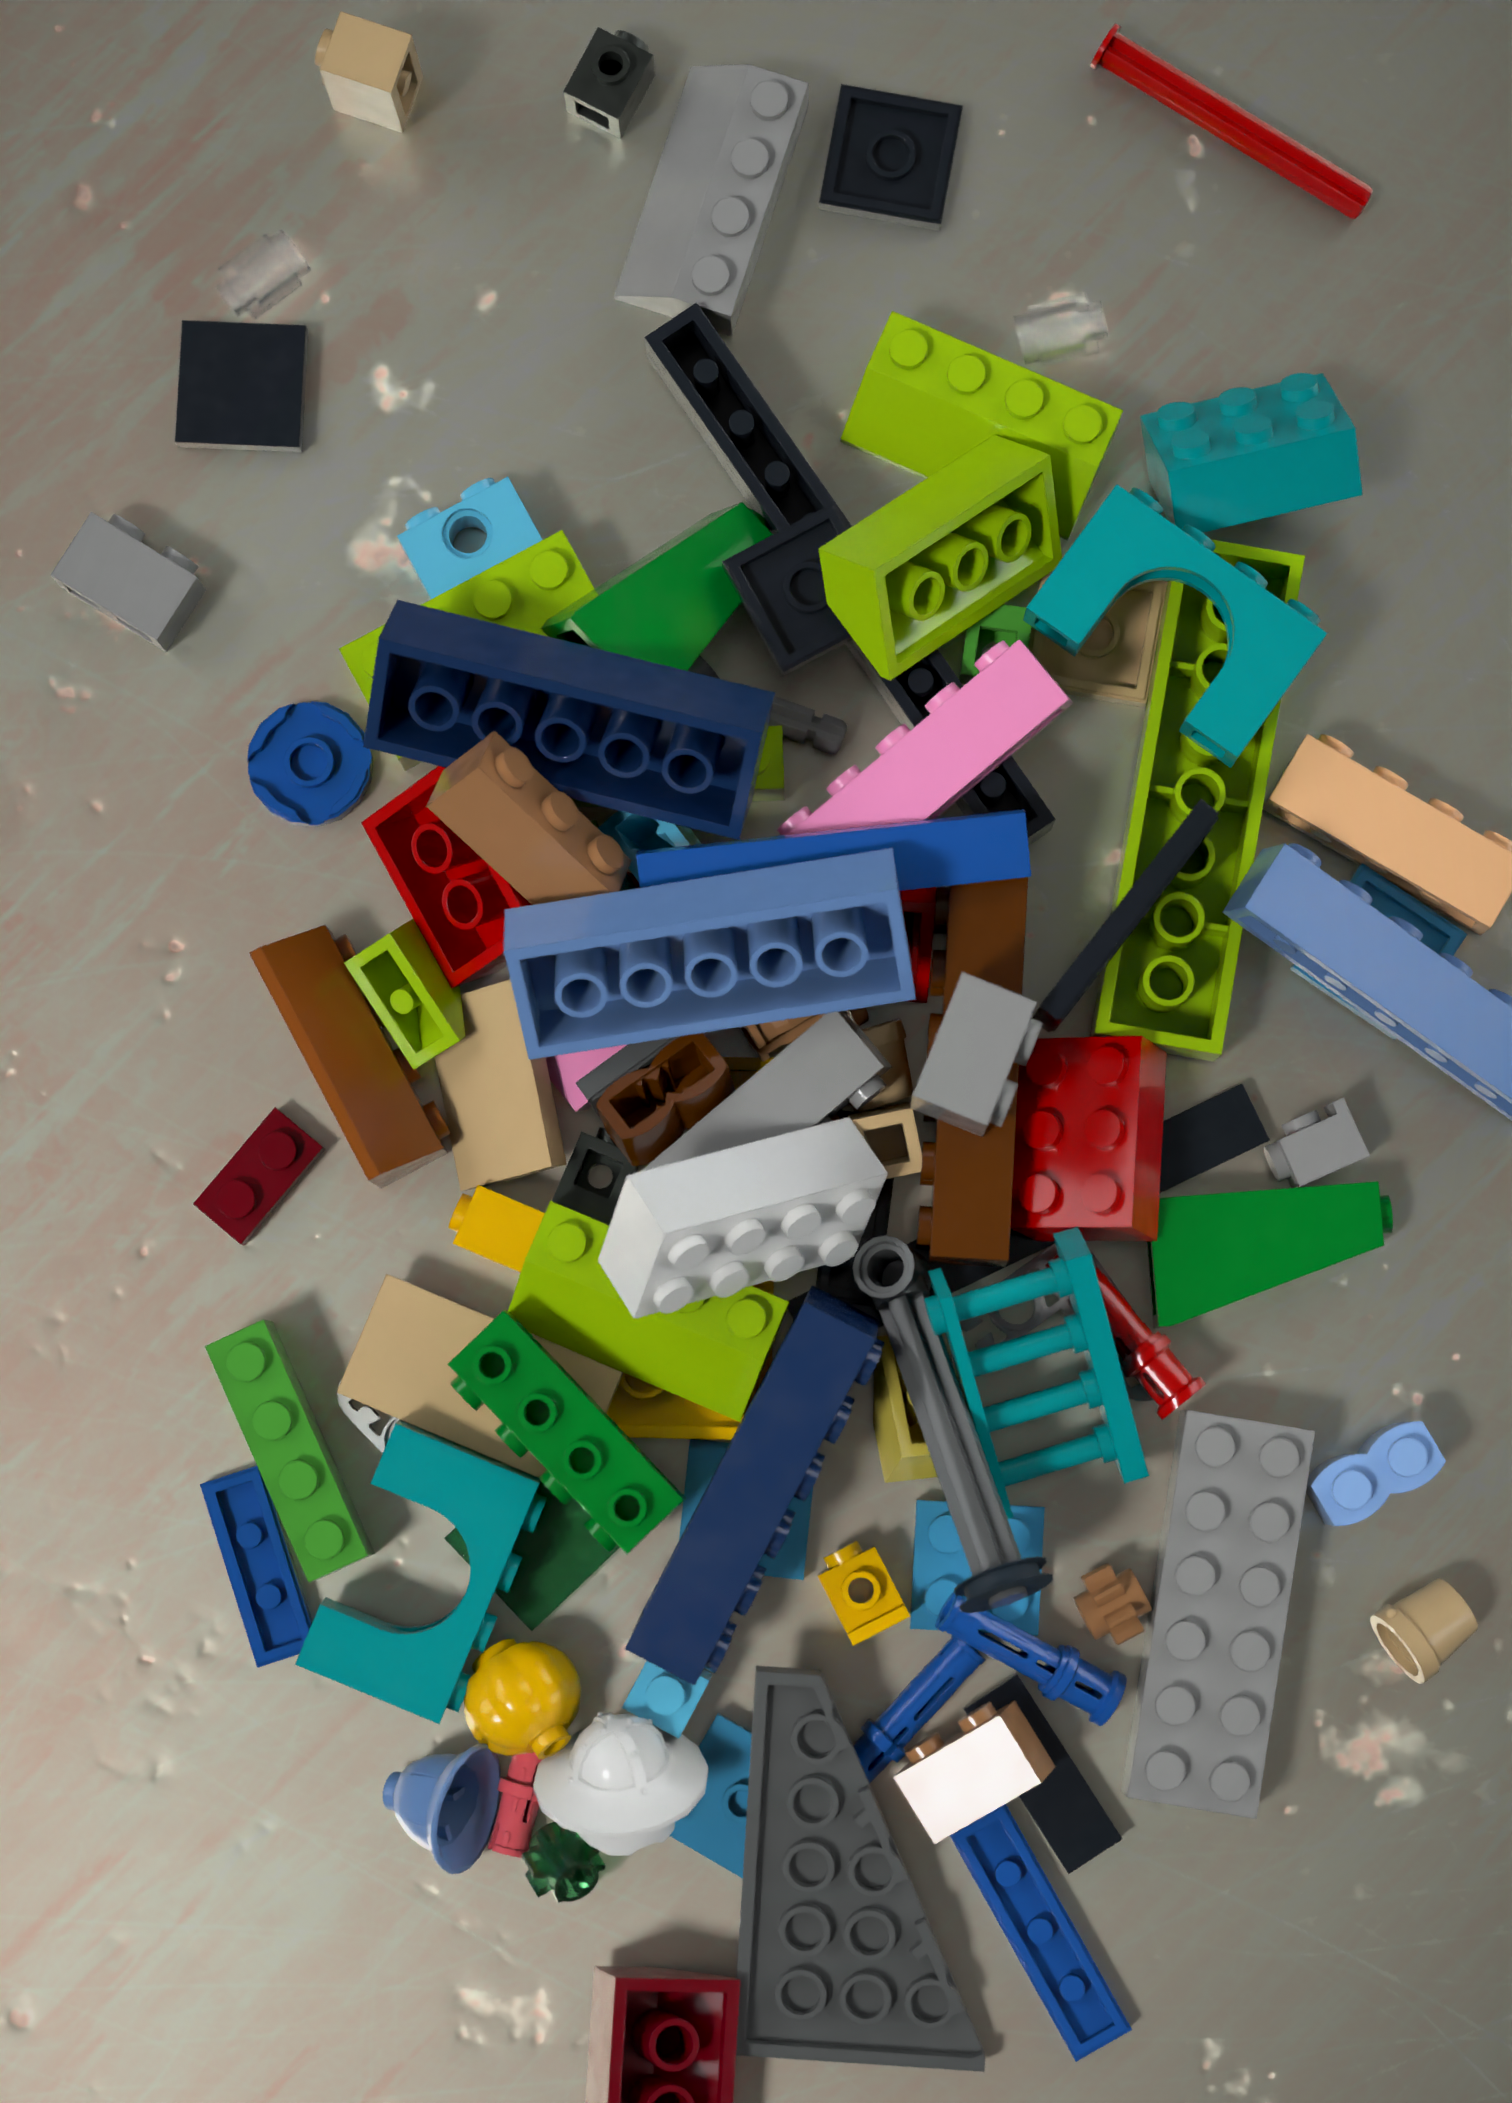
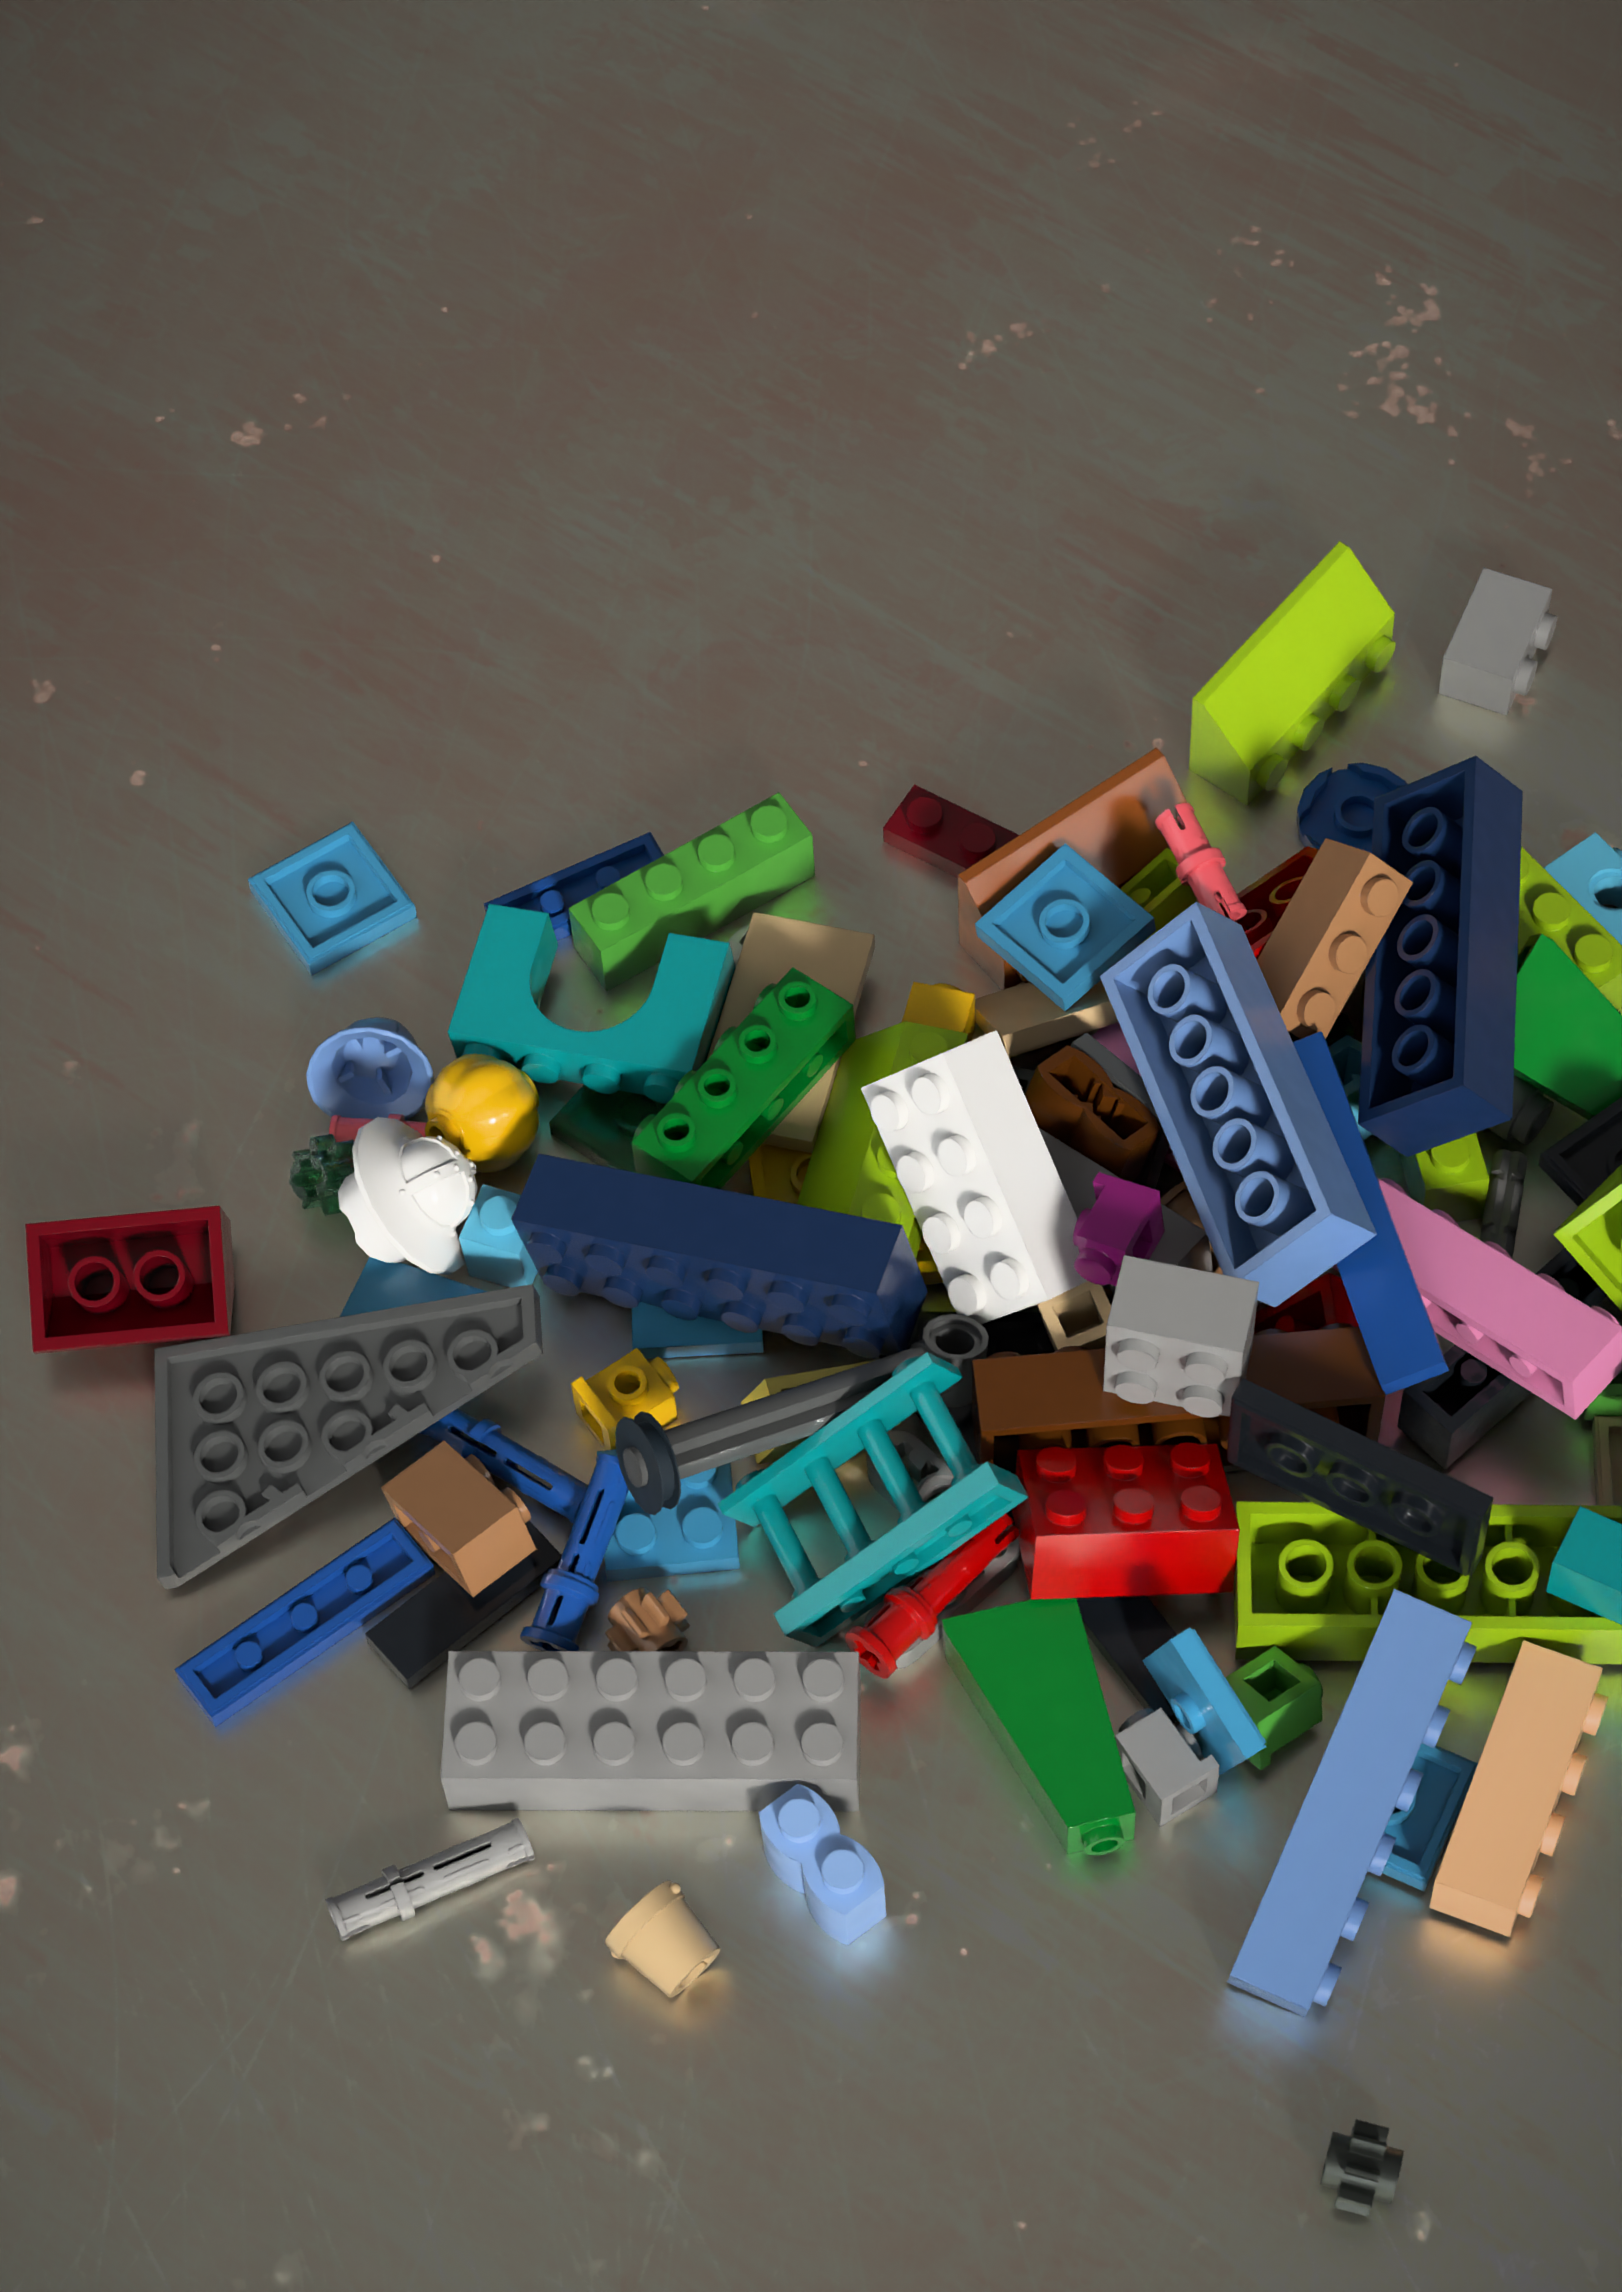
camera: 80 degrees right, 25 degrees down
none -> dark azure tile [248,822,417,976]
none -> light grey pin [325,1818,535,1941]
none -> dark azure plate [975,843,1156,1012]
none -> magenta brick [1073,1172,1165,1286]
none -> dark azure plate [1142,1627,1266,1775]
none -> coral pin [1155,803,1247,922]
none -> lime slope [1189,541,1396,806]
none -> bright green brick [1225,1646,1323,1770]

